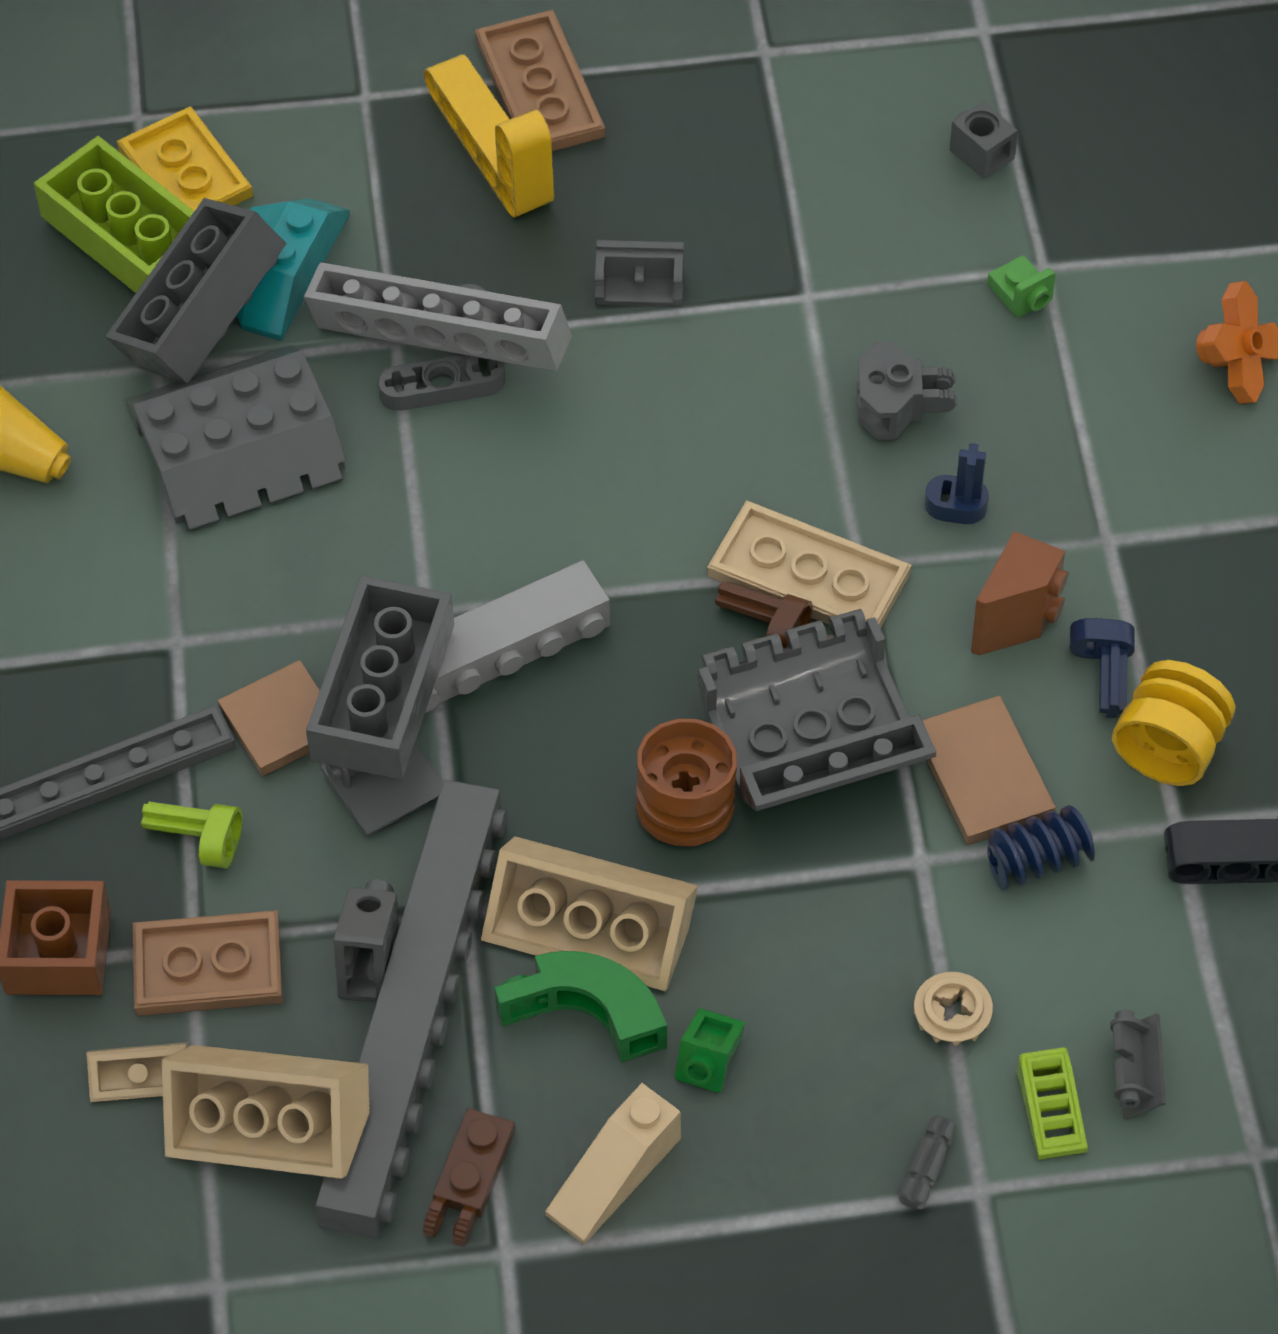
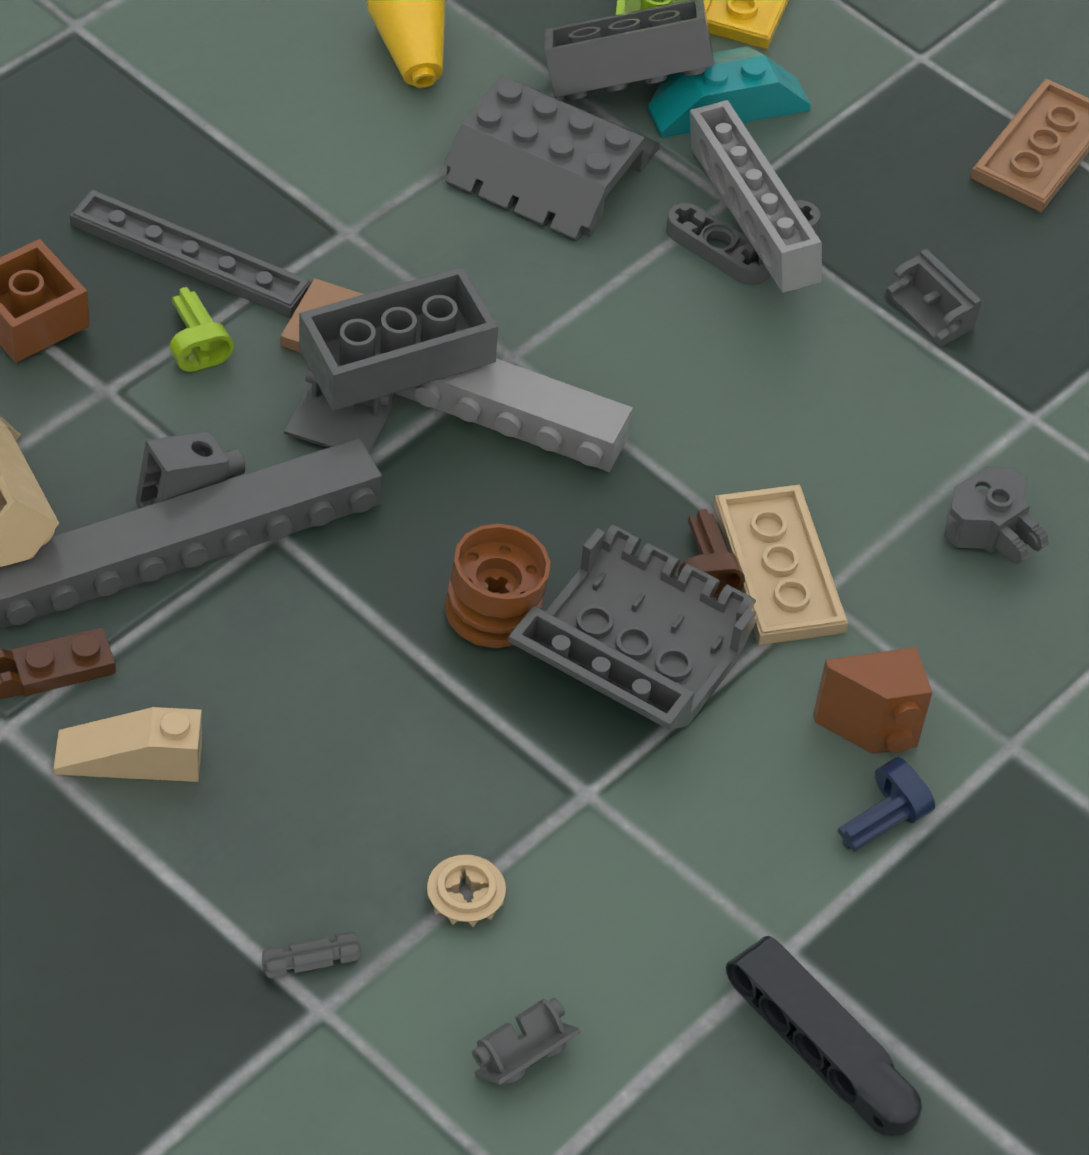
camera: 45 degrees right, 5 degrees down
medium nougat tile [133,910,283,1016] -> none
yellow beam [424,54,554,218] -> none
tan slope [481,836,698,991] -> none
green arch [494,951,667,1063] -> none
green bracket [675,1008,745,1093] -> none
medium nougat tile [922,695,1056,845] -> none
dark blue piece [925,443,989,524] -> none
dark blue piece [987,805,1095,891] -> none
lime slope [1016,1047,1088,1160] -> none
yellow wheel [1112,660,1236,786] -> none

